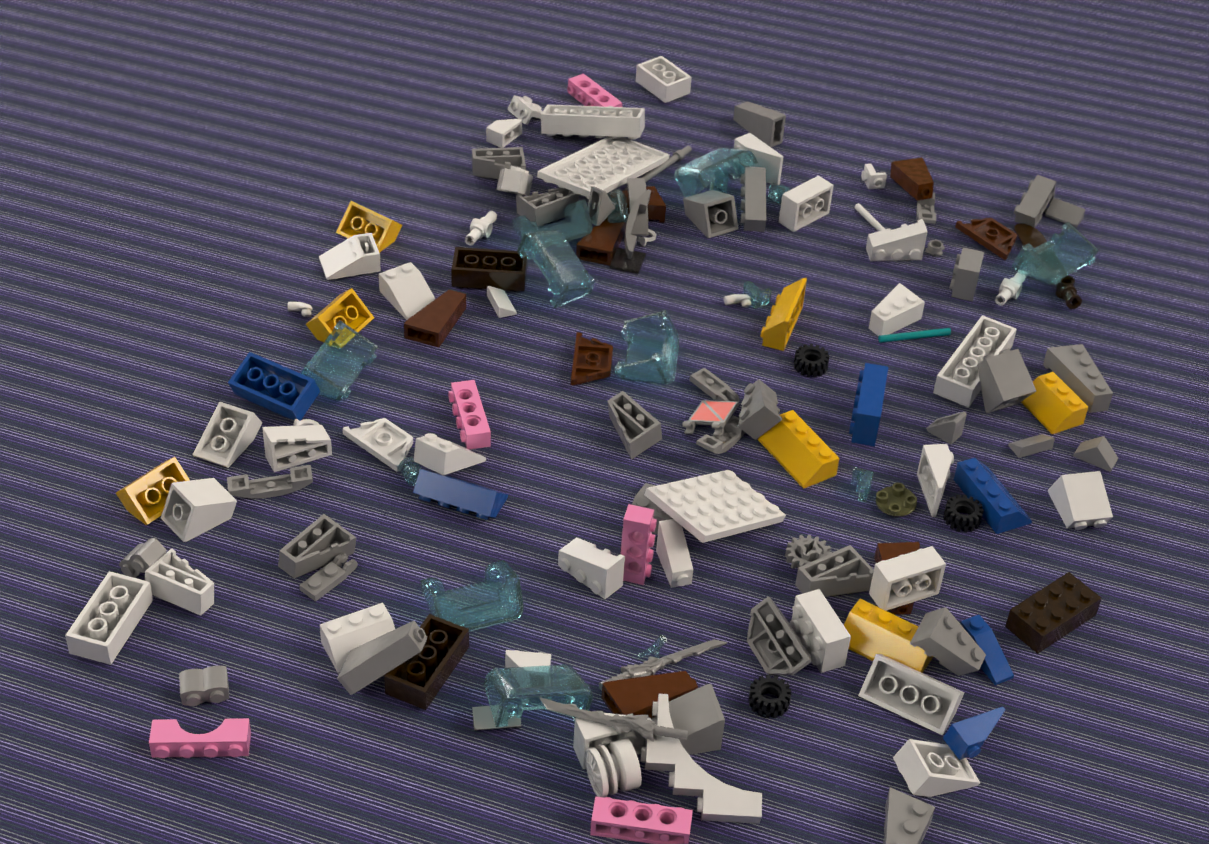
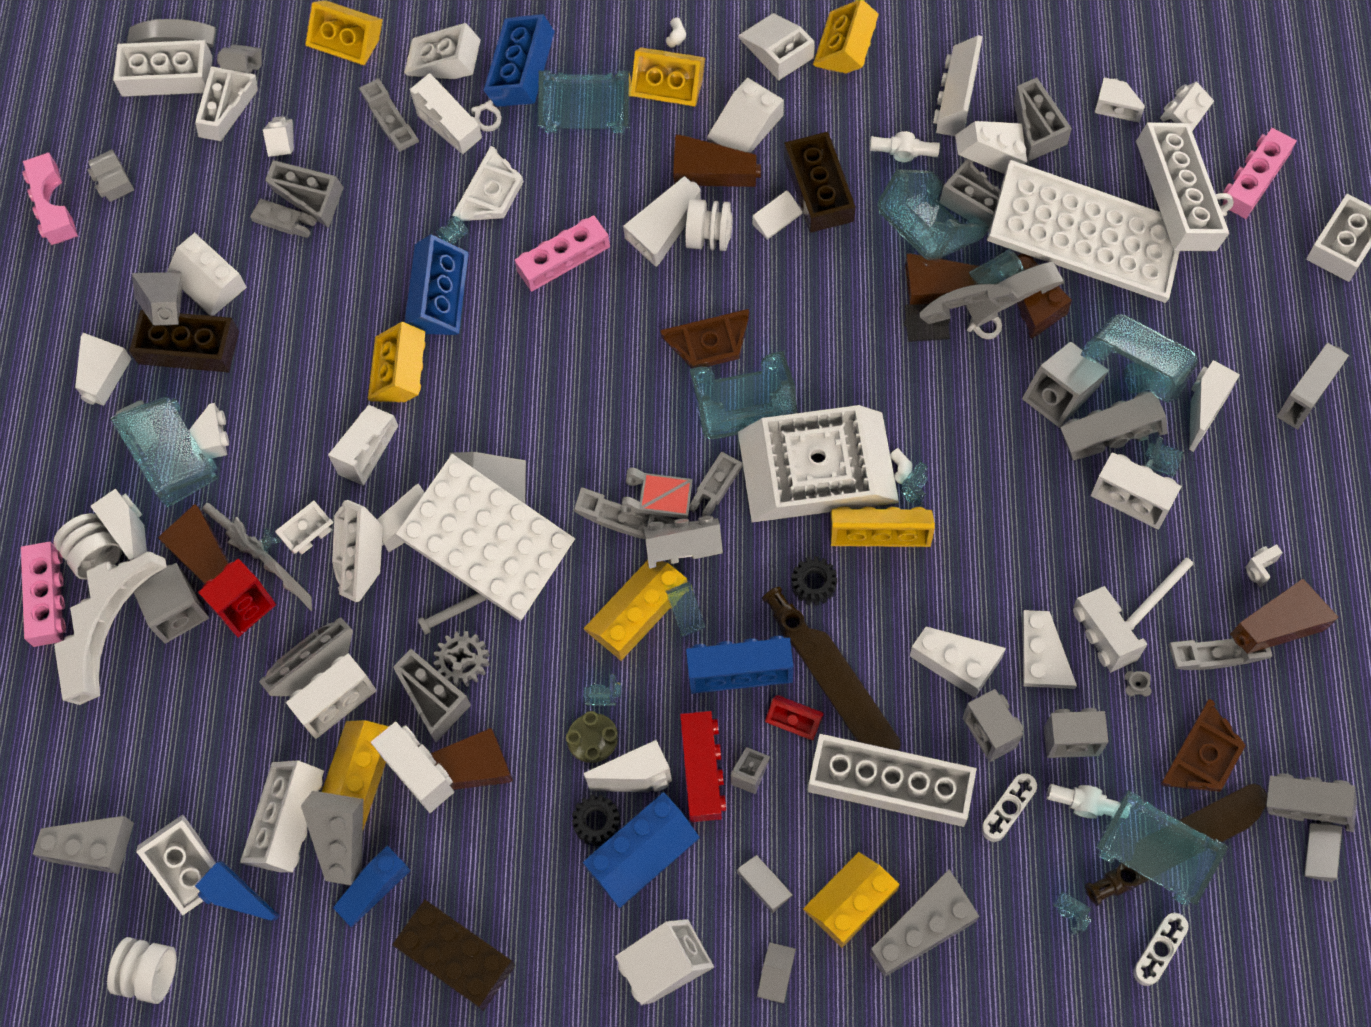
camera: 80 degrees right, 25 degrees up
white slope [161,478,237,542] -> none
white slope [414,433,486,475] -> none
clear light blue windscreen [420,560,524,631] -> none
clear light blue windscreen [517,230,594,308] -> none
light grey sword [540,697,689,742] -> none
light grey slope [585,186,615,226] -> none
light grey wedge [607,391,662,460] -> none
bright pink brick [621,504,657,585] -> none
light grey bar [623,145,692,191] -> none
black tyre [748,675,791,718] -> none
teal bar [878,328,951,343] -> none
light grey slope [977,348,1036,414] -> none
none -> white slope [75,333,131,406]
none -> white wheel [107,937,177,1004]
none -> light grey slope [127,19,216,47]
none -> red brick [198,558,276,638]
none -> white slope [263,116,294,157]
none -> white bracket [275,501,334,555]
none -> white wedge [332,500,383,602]
none -> yellow slope [368,322,426,402]
none -> light grey bar [417,593,487,635]
none -> white slope [623,176,701,267]
none -> clear light blue tile [666,582,705,637]
none -> red brick [680,711,726,822]
none -> white wheel [686,199,733,251]
none -> white slope [738,405,899,522]
none -> dark brown piece [762,586,901,751]
none -> red slope [765,695,824,741]
none -> white slope [933,36,983,136]
none -> light grey brick [963,689,1023,763]
none -> white beam [982,774,1037,842]
none -> white wing [1023,610,1077,689]
none -> clear light blue bracket [1053,892,1092,936]
none -> white beam [1133,913,1188,986]

